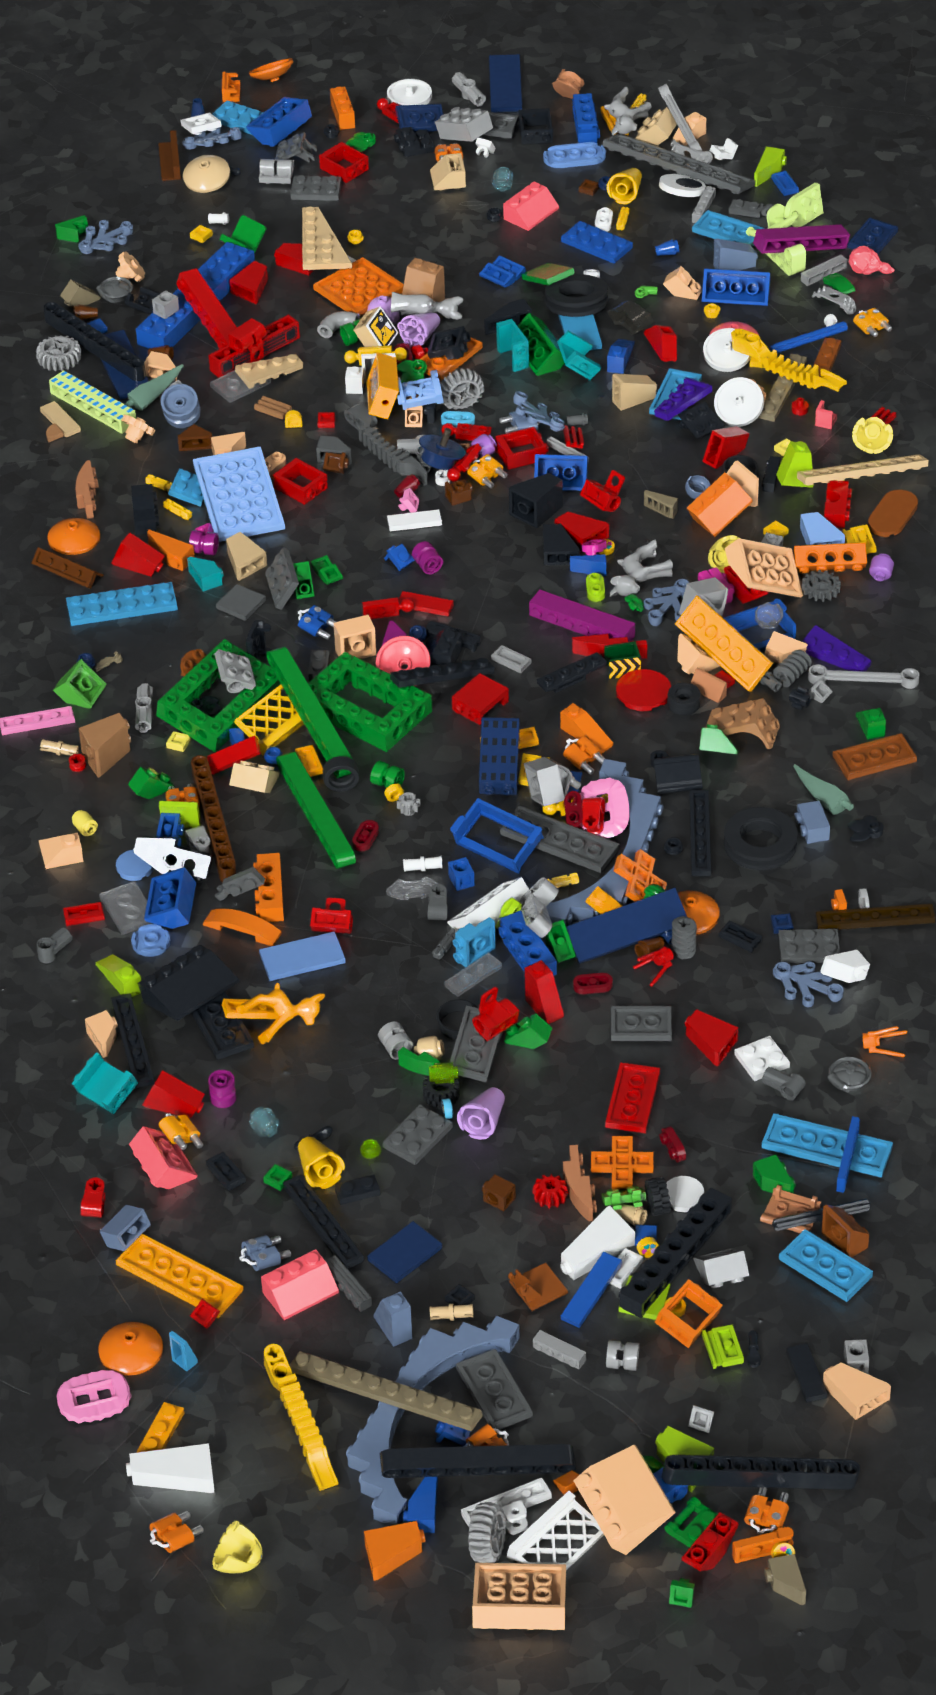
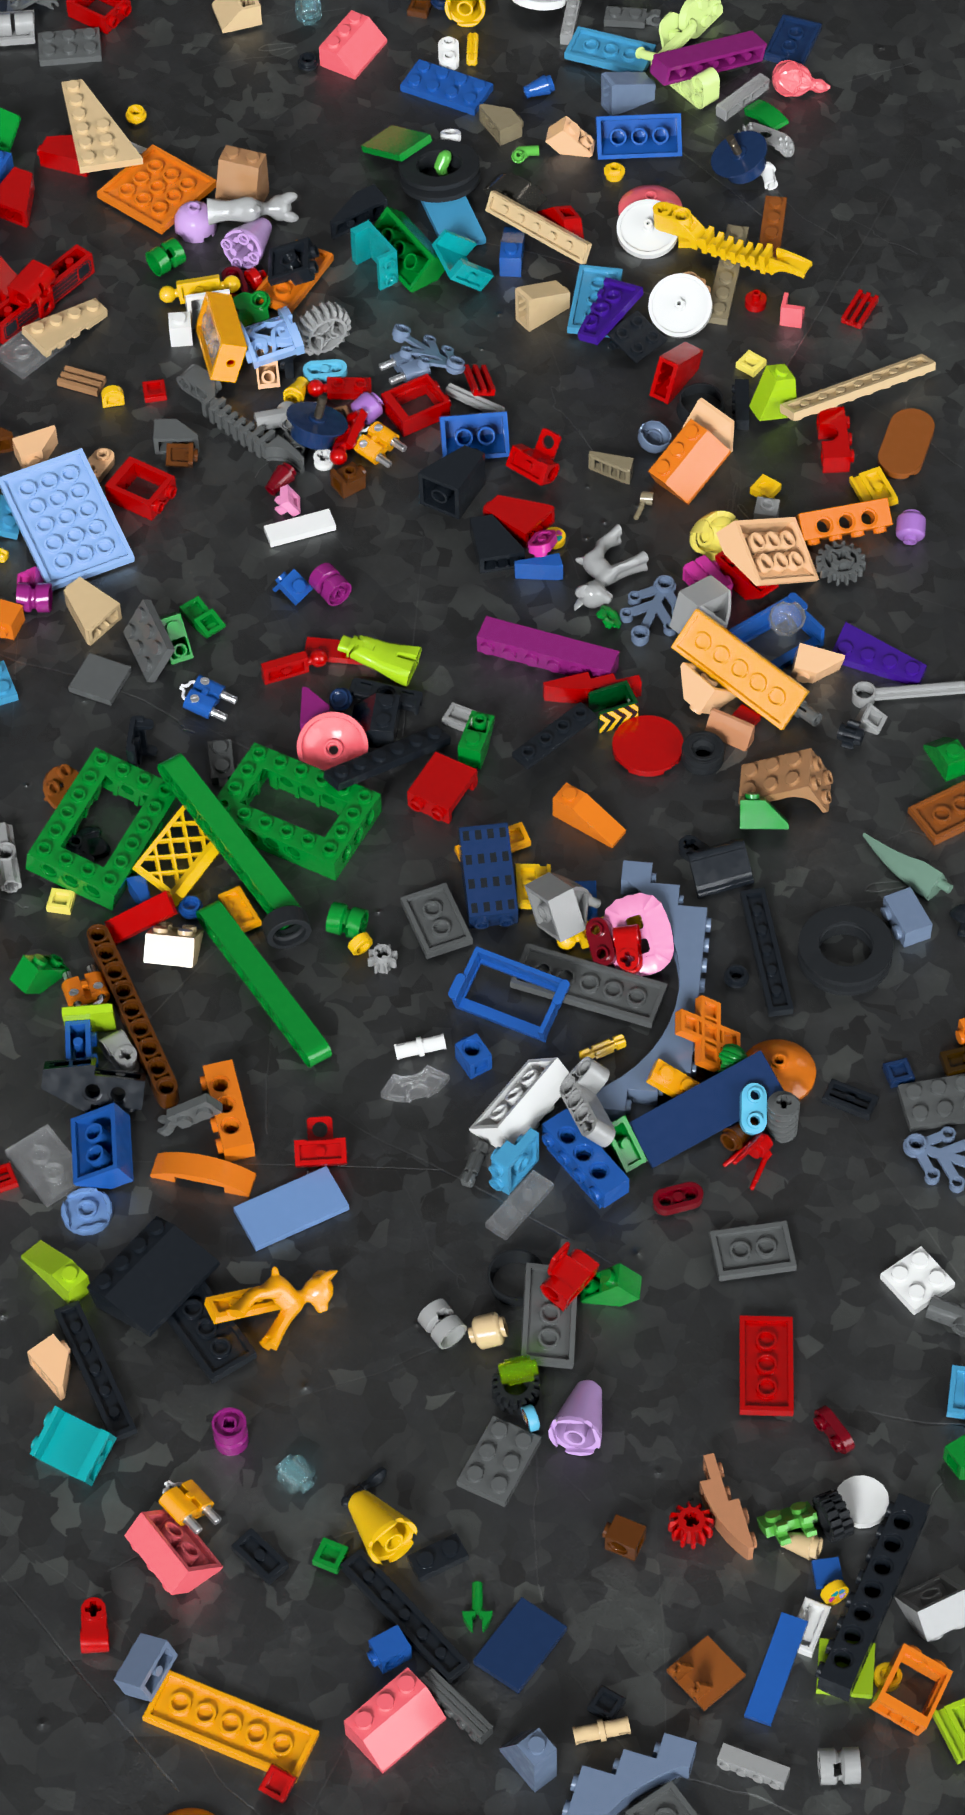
camera: 10 degrees left, 10 degrees up
medium blue tile [116,850,154,881] -> none
red slope [142,1070,205,1119] -> none
teal slope [187,557,224,592] -> none
light grey plate [215,649,256,693] -> none
sand blue piece [239,1235,291,1271] -> none
light grey cylinder [317,311,360,338] -> none
light nougat brick [334,615,376,659] -> none
dark red plate [352,820,379,851] -> none
piece [353,306,398,347] -> none
clear neon green plate [360,1139,381,1159] -> none
green slope [398,1047,440,1076] -> none
dark grey piece [428,884,448,920] -> none
blue slope [479,255,526,287] -> none
lime piece [495,897,522,929] -> none
red slope [525,960,564,1024] -> none
white slope [560,1206,635,1280] -> none
orange piece [563,736,605,775] -> none
dark grey pin [567,412,588,427] -> none
lime plate [586,573,605,602] -> none
orange plate [591,1136,653,1189] -> none
red slope [685,1009,738,1066] -> none
blue axle [769,321,848,353] -> none
dark grey piece [773,650,812,687] -> none
light blue slope [800,512,845,545] -> none
light yellow hair [852,417,893,454] -> none
light orange piece [853,308,892,337] -> none
none -> yellow cone [283,376,309,403]
none -> lime piece [337,635,422,687]
none -> blue brick [367,1624,412,1674]
none -> dark grey plate [400,883,473,959]
none -> bright green arm [434,150,452,176]
none -> green slope [458,710,495,769]
none -> green bar [462,1581,493,1633]
none -> dark tan slope [479,104,524,146]
none -> tan tile [485,190,592,265]
none -> dark tan hand [633,491,654,520]
none -> dark blue piece [711,131,768,184]
none -> medium azure plate [740,1083,767,1135]

